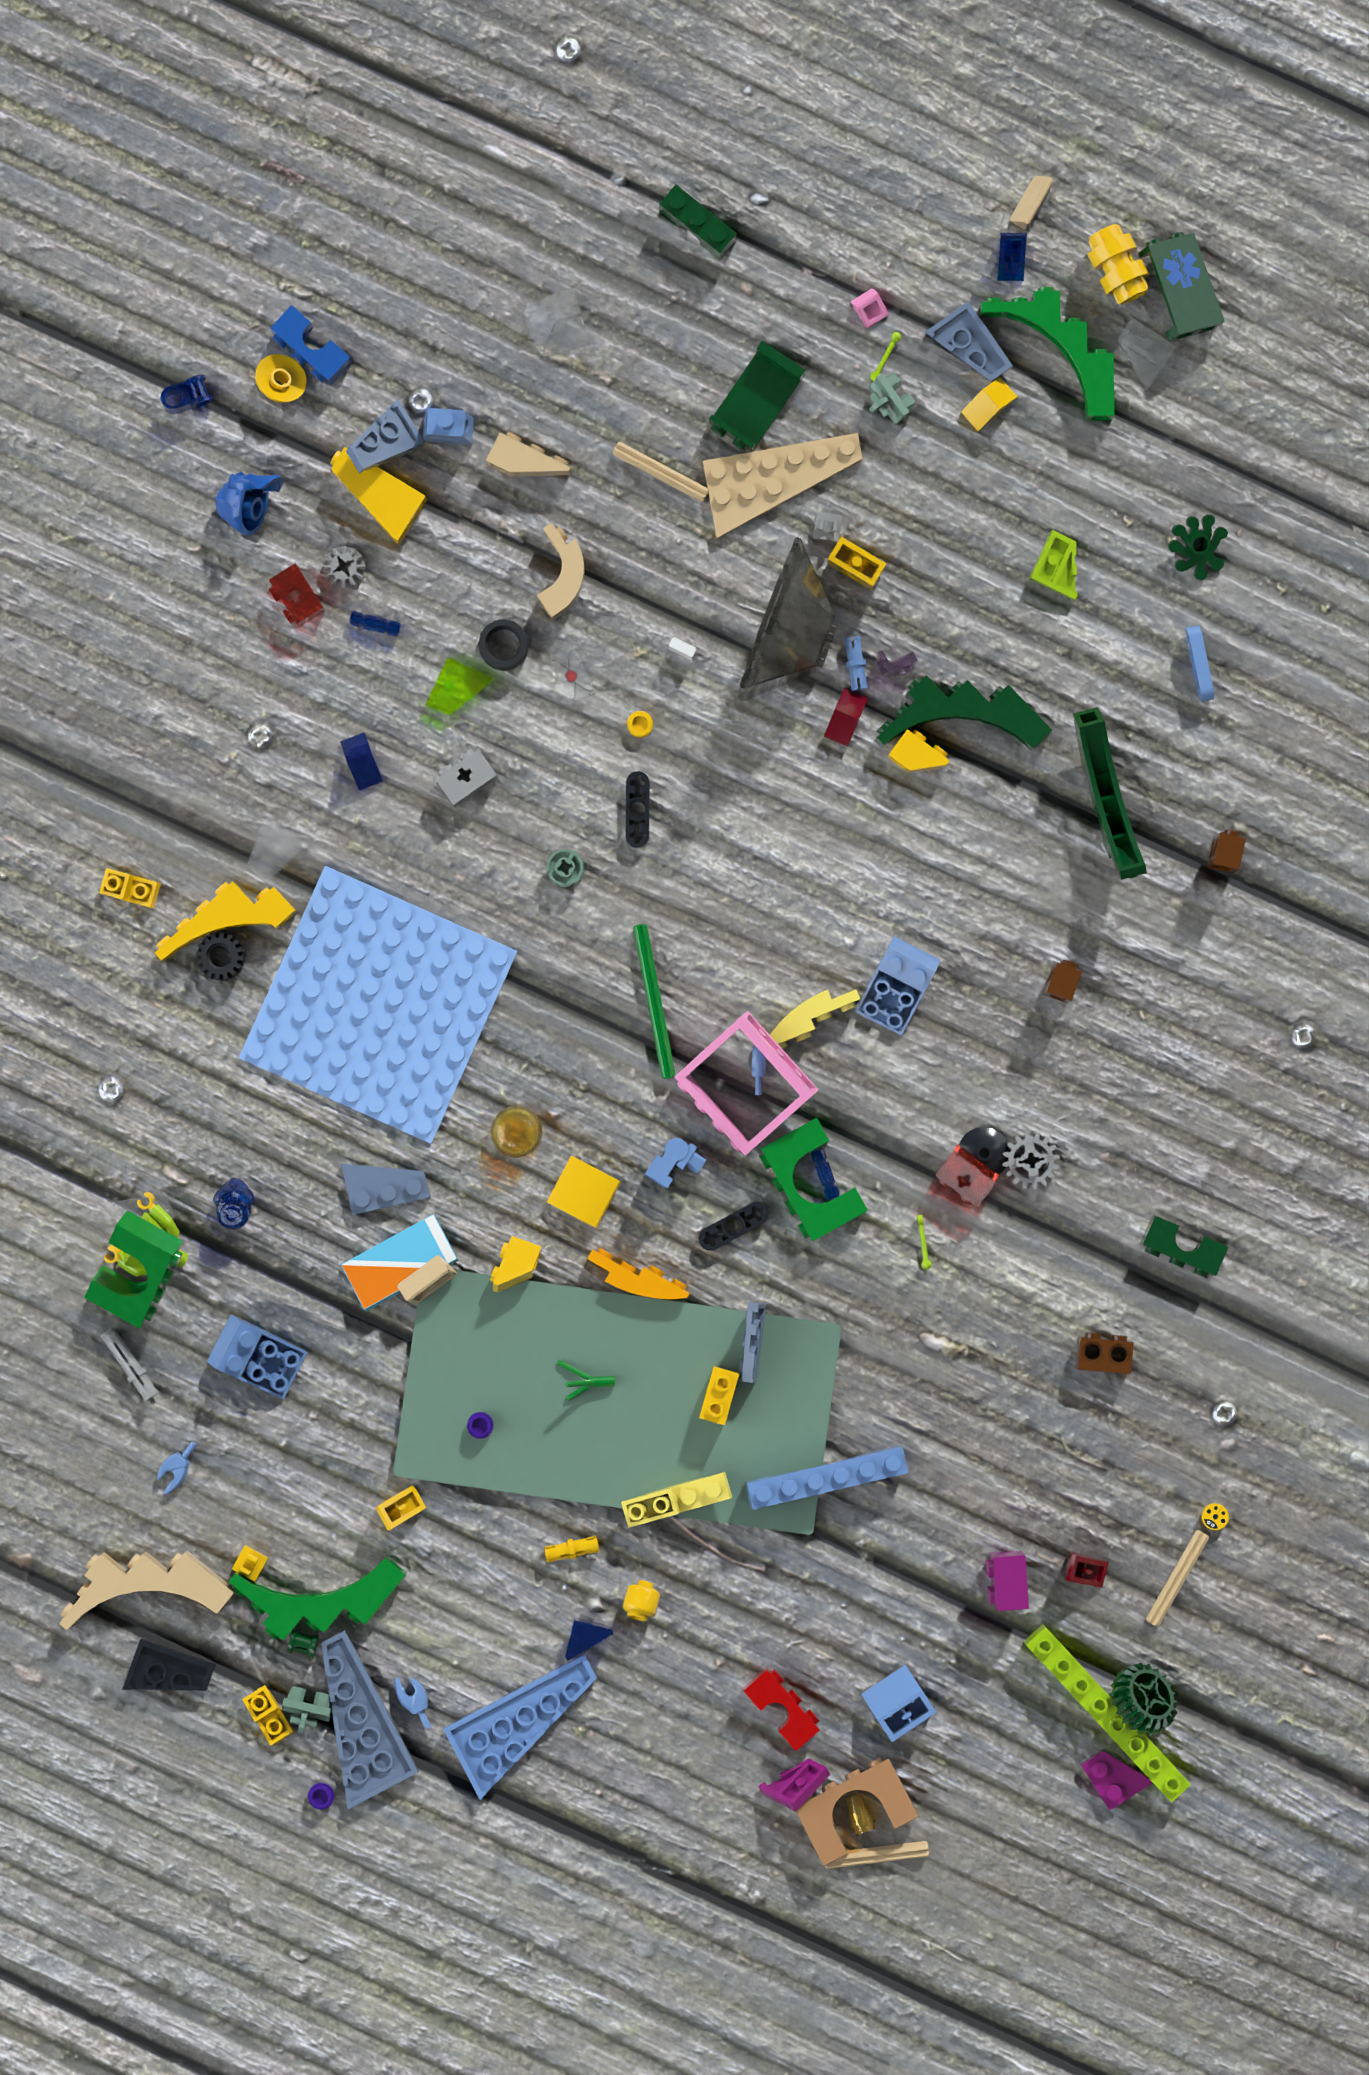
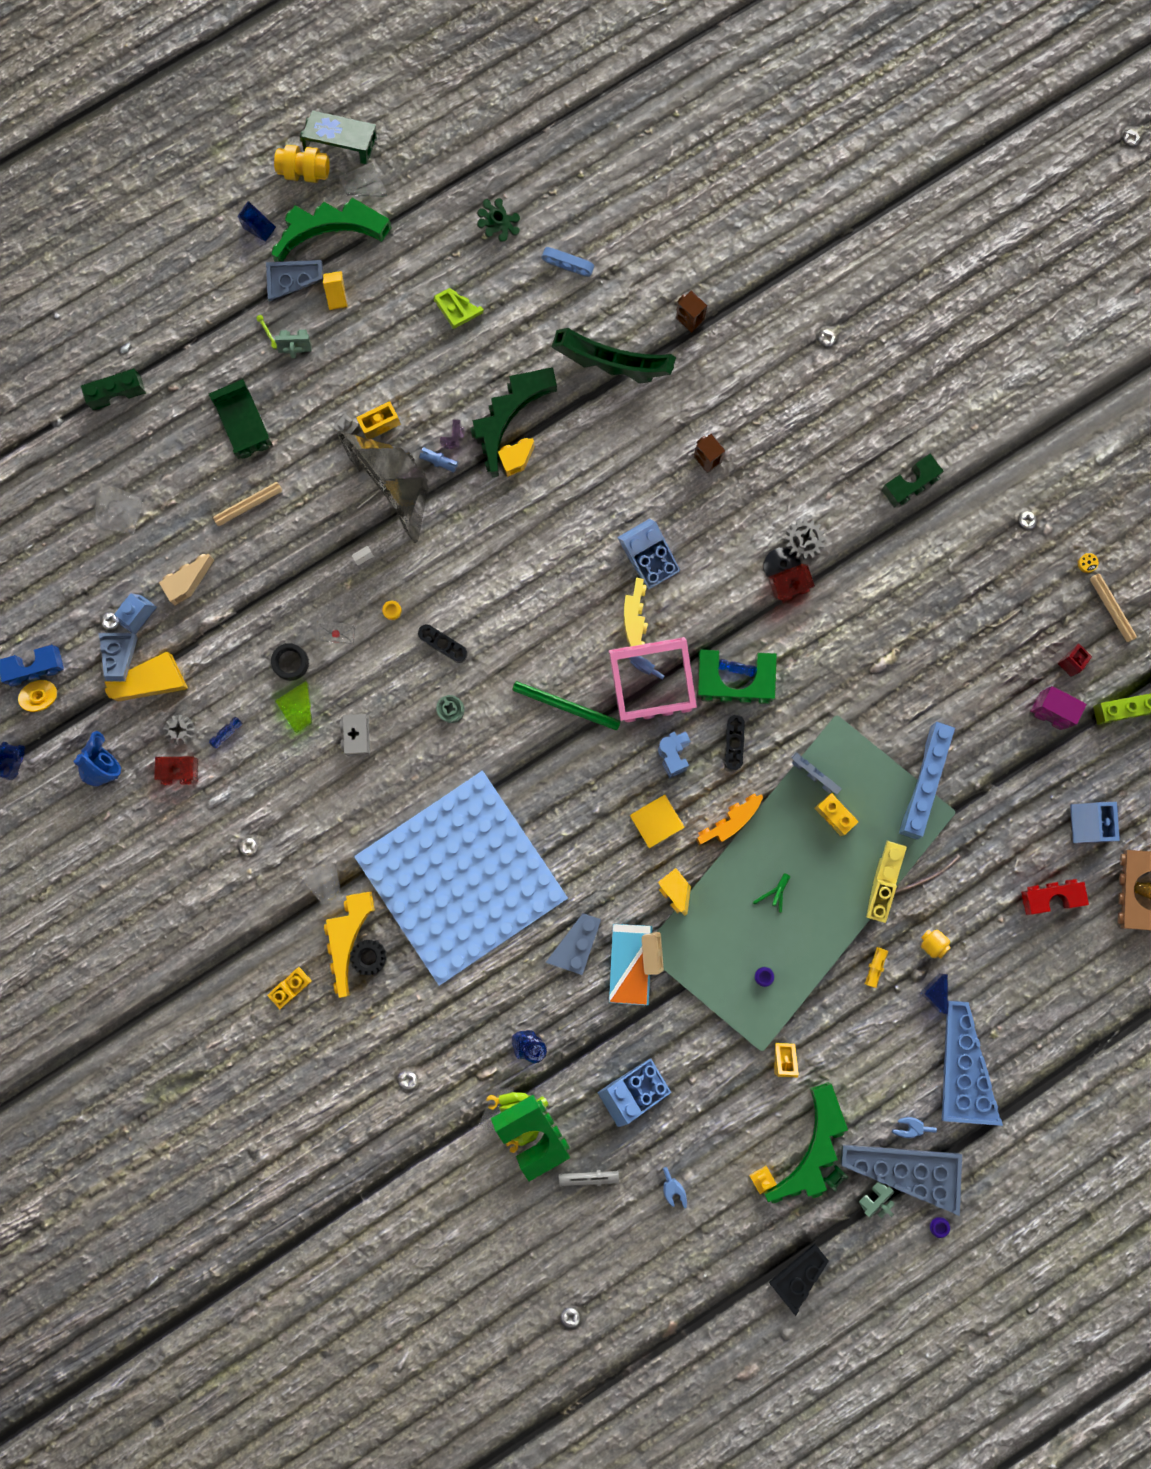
camera: 60 degrees left, 5 degrees down
tan arch [59,1551,234,1630] -> none
yellow slope [242,1685,295,1746] -> none
clear blue slope [340,732,384,791] -> none
clear yellow cylinder [490,1105,543,1158] -> none
tan arch [537,523,585,621] -> none
tan wing [703,433,863,539] -> none
magenta wing [758,1758,831,1812] -> none
dark red slope [824,688,868,747] -> none
bright pink slope [851,289,889,328] -> none
lime hinge [917,1215,932,1270] -> none
tan slope [1010,176,1053,230] -> none
reddish brown brick [1076,1332,1134,1374] -> none

